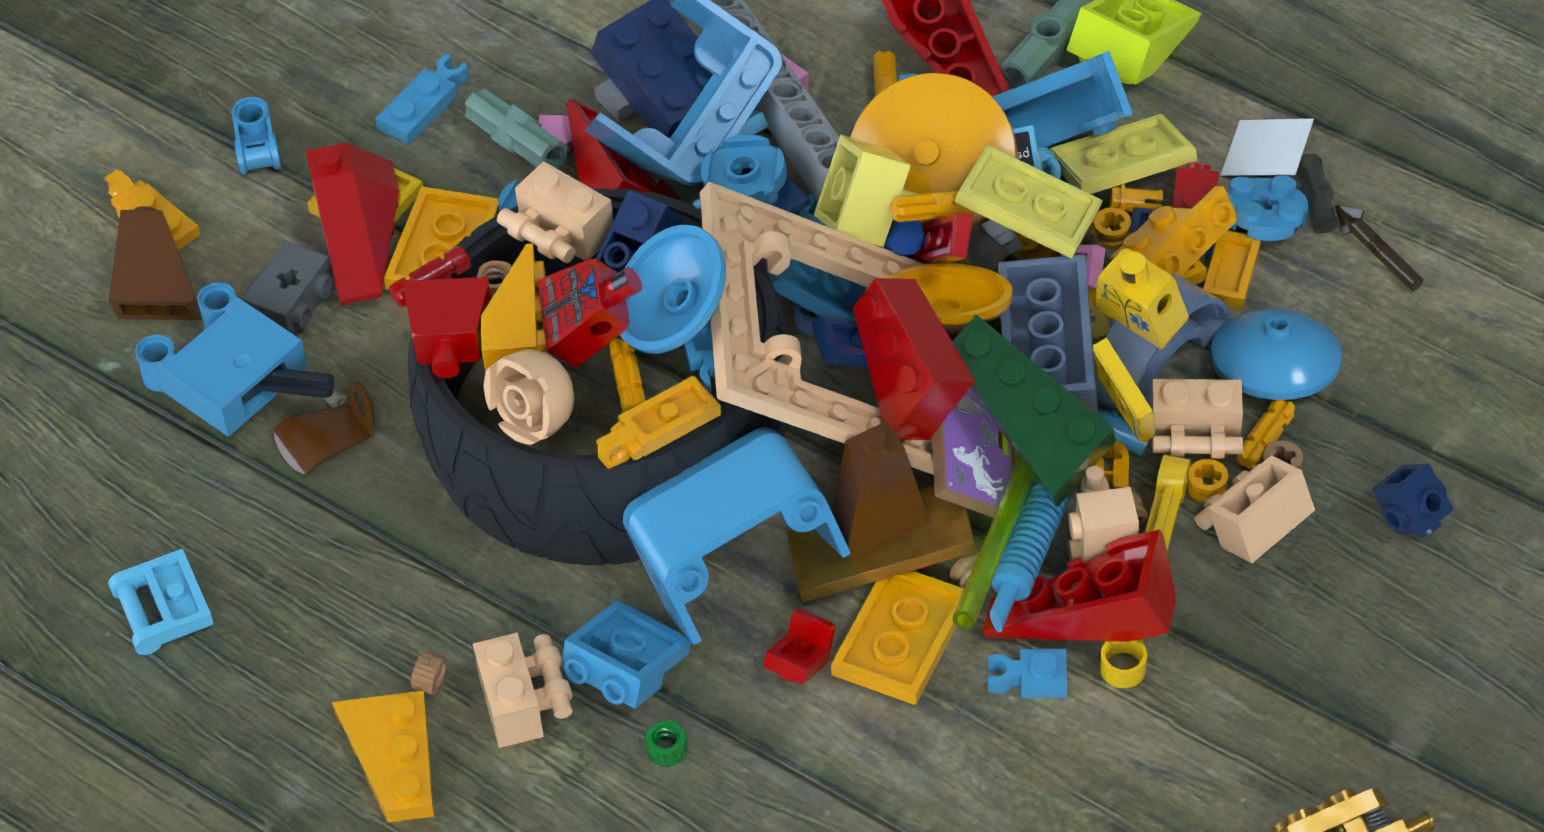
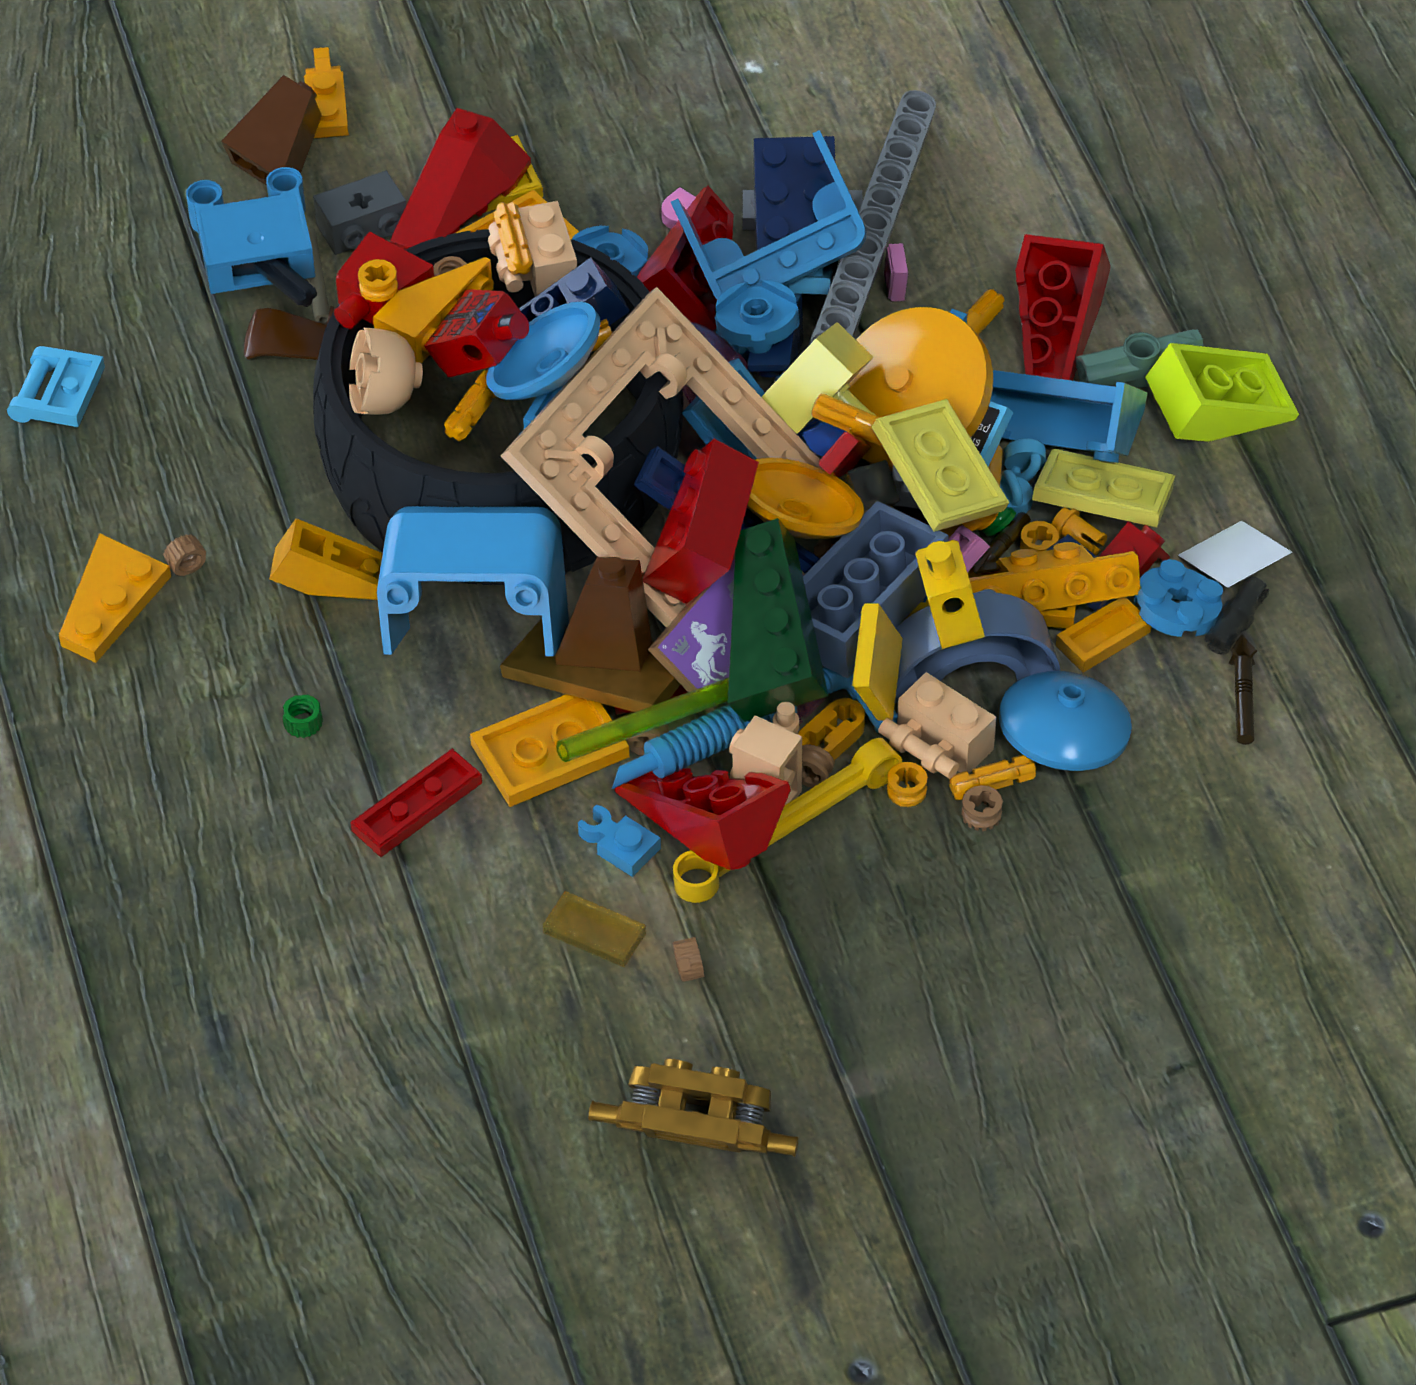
camera: 35 degrees right, 0 degrees up
dark azure piece [232,97,281,176] -> none
dark azure plate [375,54,469,145] -> none
red axle [389,246,471,308] -> none
sand green piece [465,88,568,170] -> none
light nougat brick [473,632,572,748] -> none
dark azure plate [560,600,691,709] -> none
light orange hinge [596,376,721,469] -> none
red bracket [763,608,836,685] -> none
light nougat brick [1194,455,1315,563] -> none
dark blue brick [1372,464,1454,537] -> none
none -> light orange slope [269,518,383,600]
none -> red tile [350,748,482,857]
none -> light orange bush [358,259,398,302]
none -> light orange axle [494,202,533,275]
none -> clear yellow tile [543,891,646,967]
none -> medium nougat axle [672,937,704,982]

